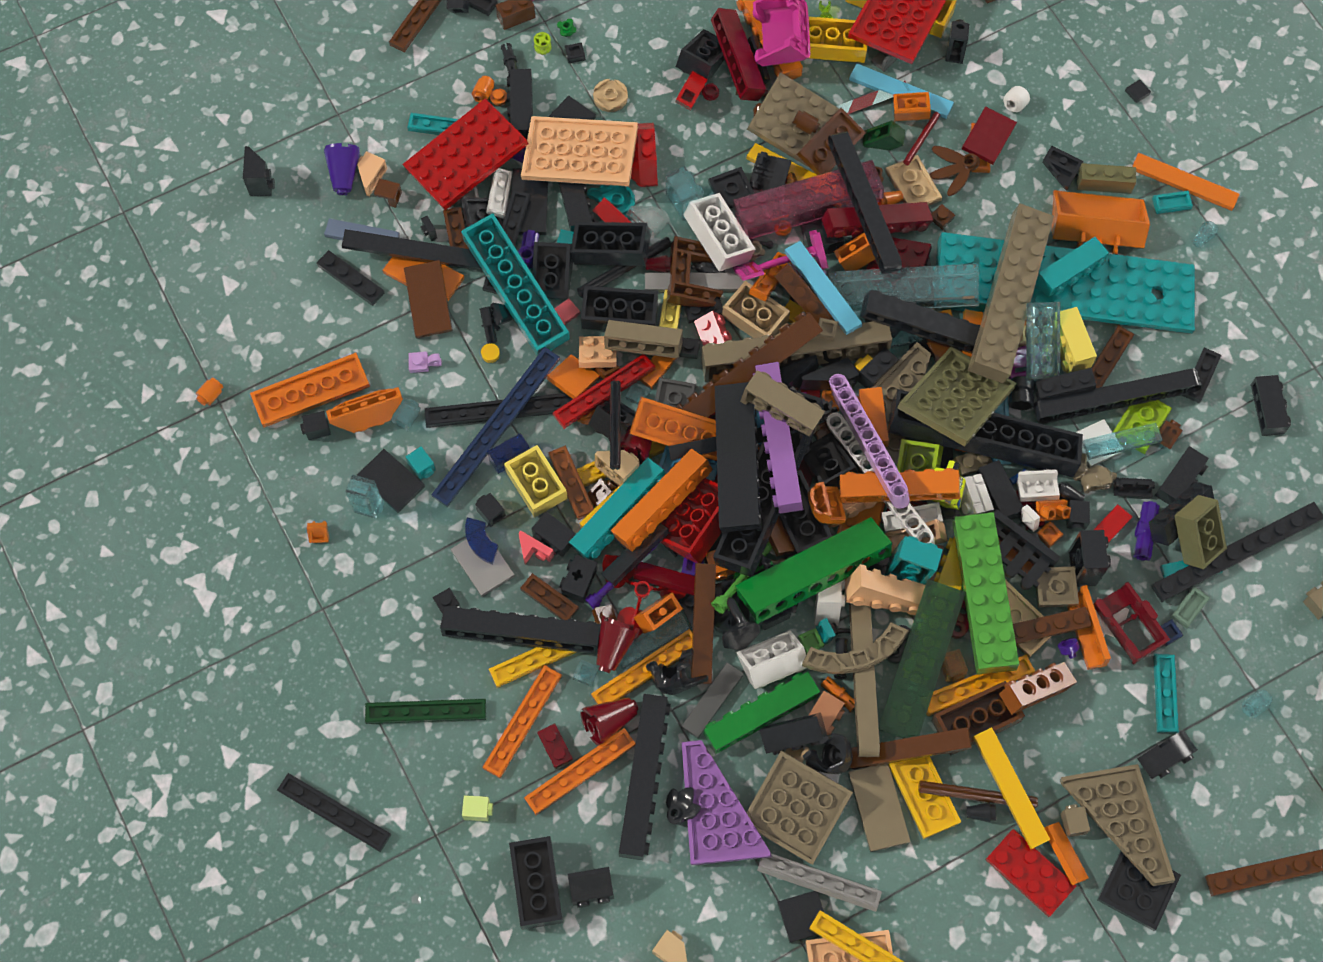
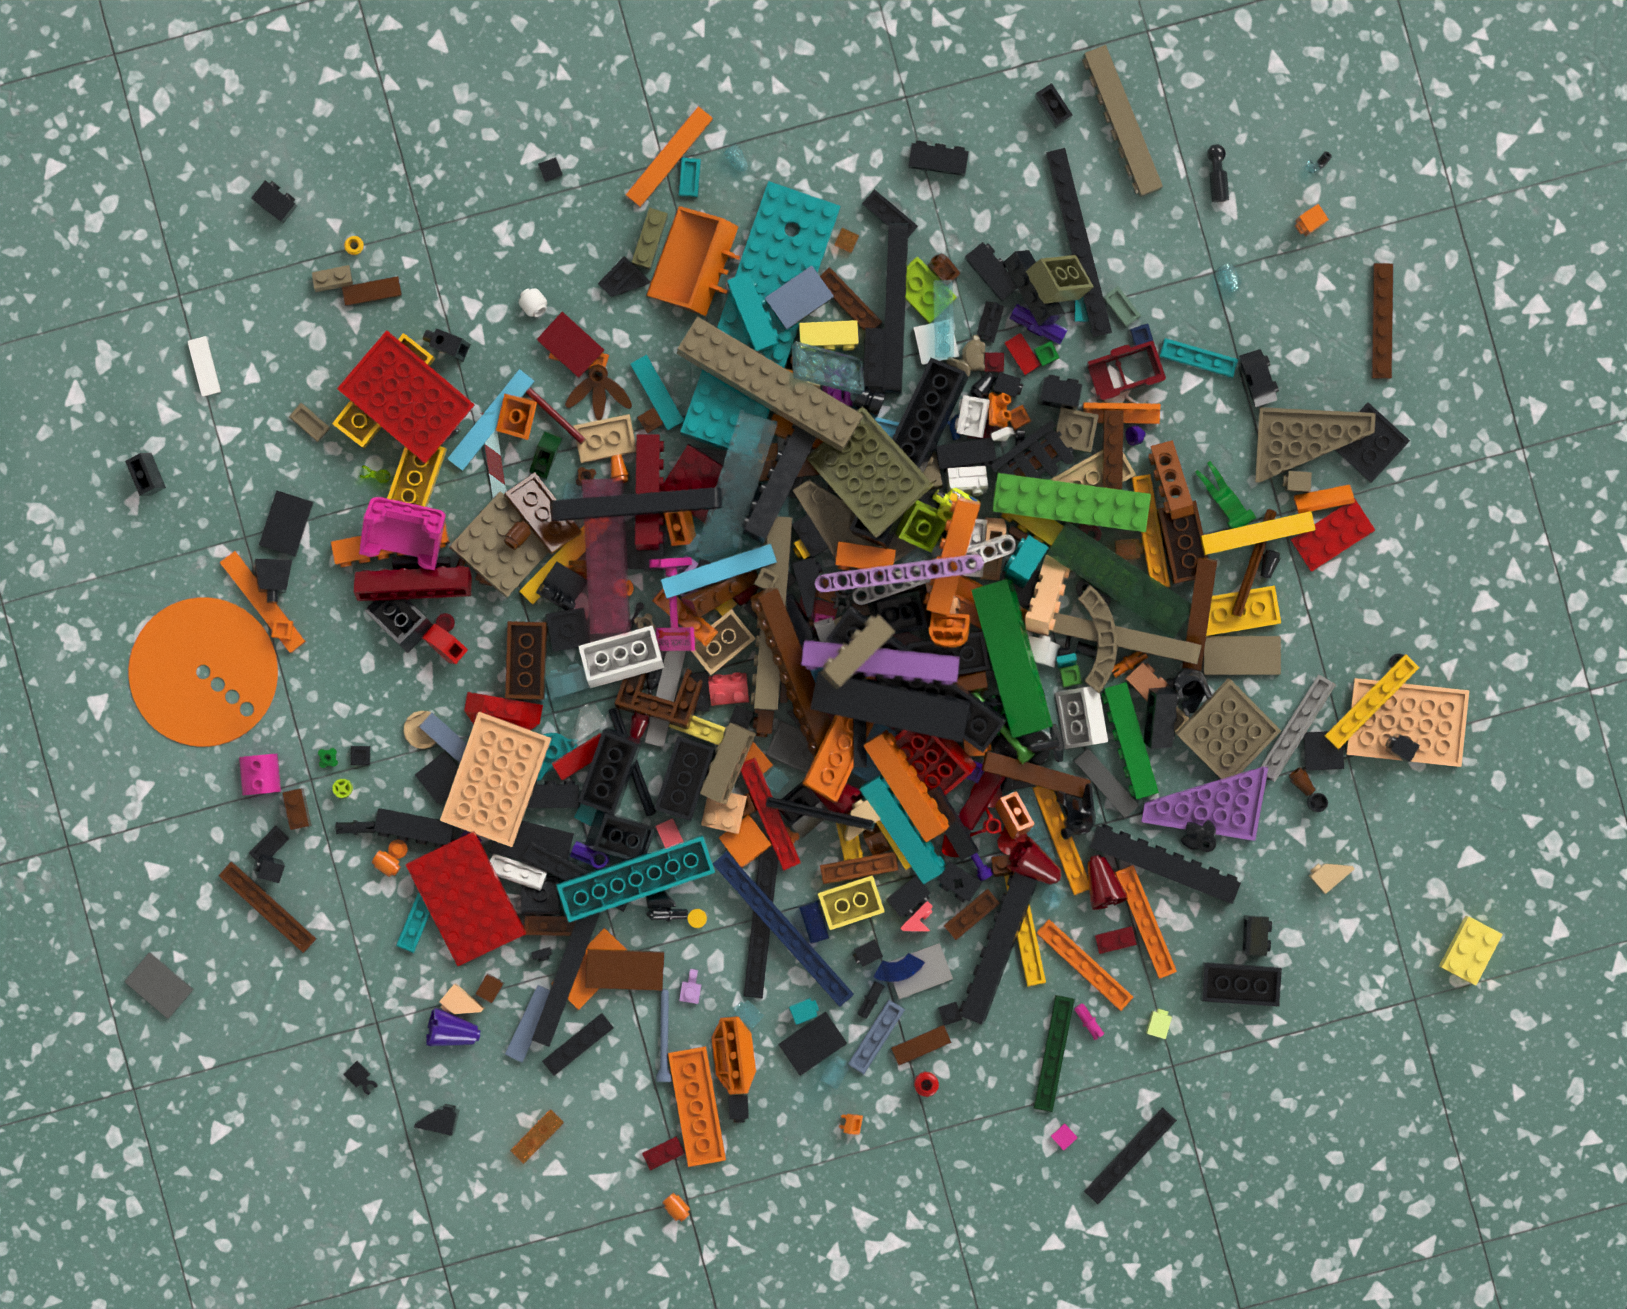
camera: 80 degrees left, 20 degrees up
none -> black plate [343,1060,378,1095]
none -> sand blue tile [419,712,467,763]
none -> reddish brown brick [505,621,547,700]
none -> clear orange tile [510,1109,564,1164]
none -> teal tile [630,355,684,431]
none -> dark red plate [642,1136,685,1170]
none -> sand blue piece [656,989,672,1082]
none -> reddish brown brick [753,709,774,737]
none -> sand blue tile [765,266,834,330]
none -> clear orange tile [834,228,859,253]
none -> sand blue tile [848,1000,905,1075]
none -> black axle [858,981,885,1019]
none -> reddish brown tile [891,1025,952,1065]
none -> red head [914,1071,939,1097]
none -> dark red plate [985,352,1004,372]
none -> green plate [1034,341,1059,367]
none -> dark pink tile [1051,1123,1078,1151]
none -> dark pink axle [1074,1003,1105,1040]
none -> green flag [1195,461,1256,529]
none -> reddish brown cone [1289,767,1316,796]
none -> black wheel [1307,793,1328,812]

